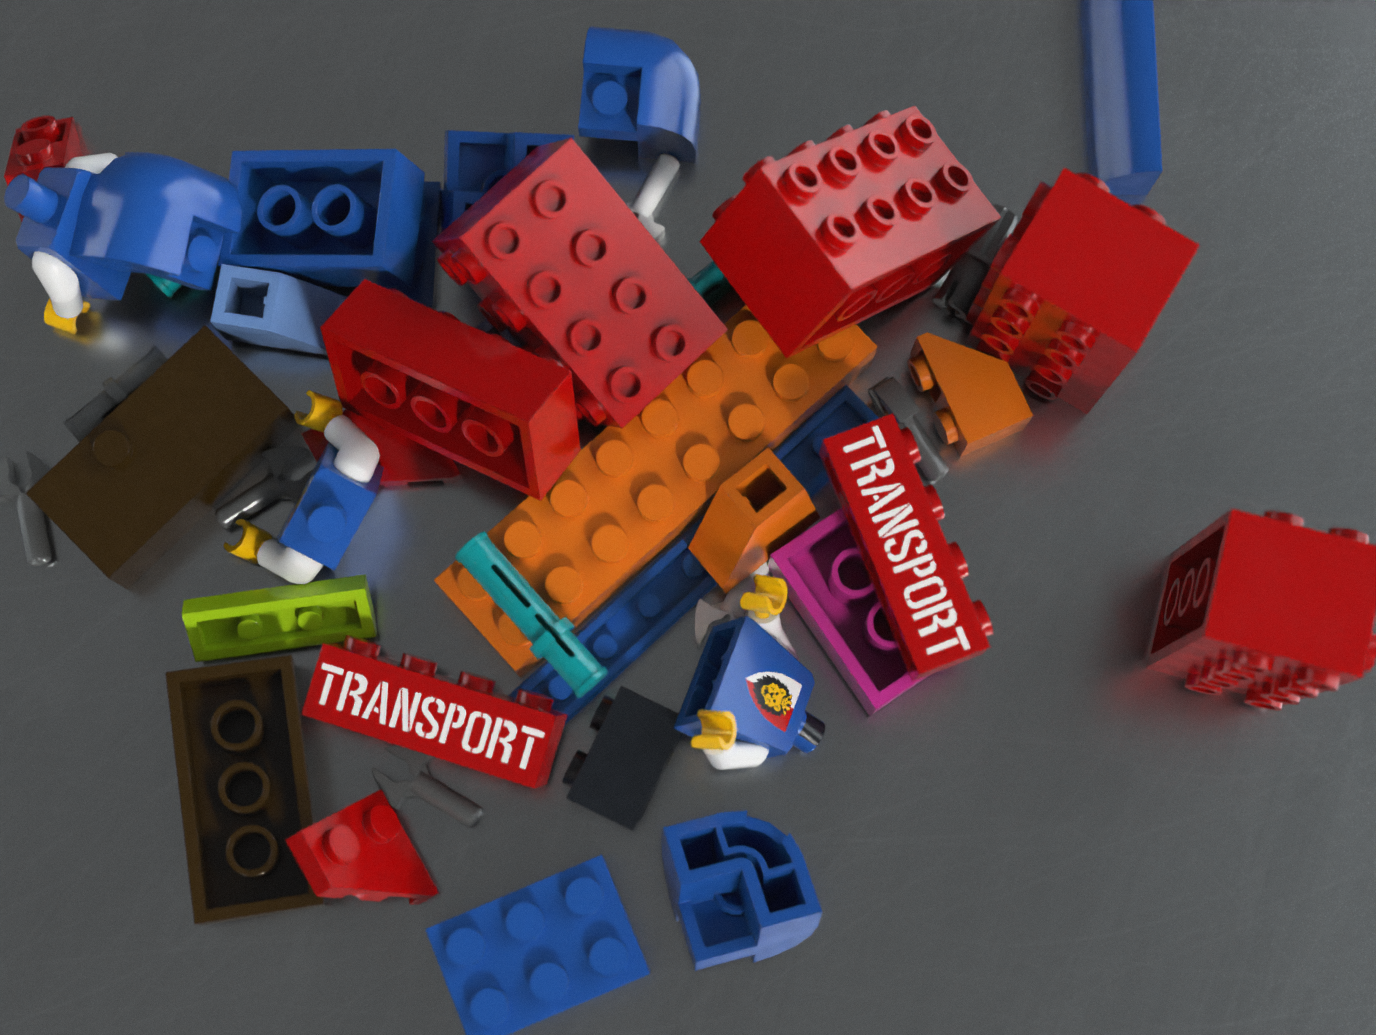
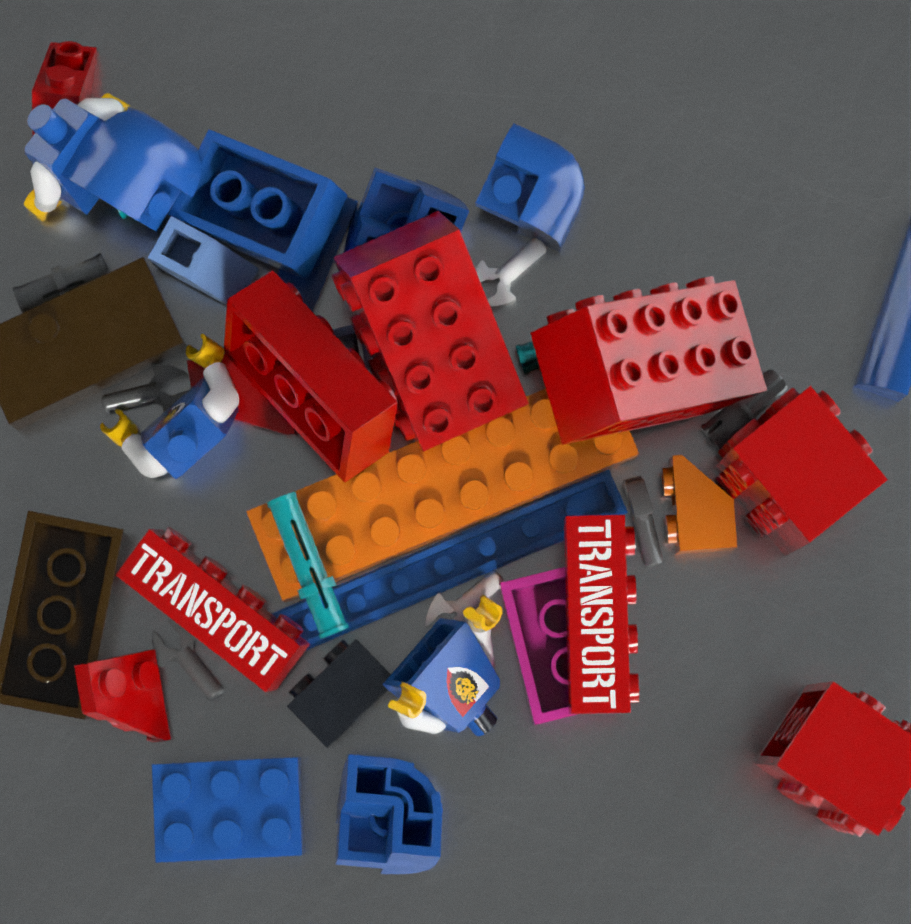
camera: 20 degrees right, 5 degrees up
lime plate [181,574,377,662] -> none
orange slope [688,447,821,594] -> none

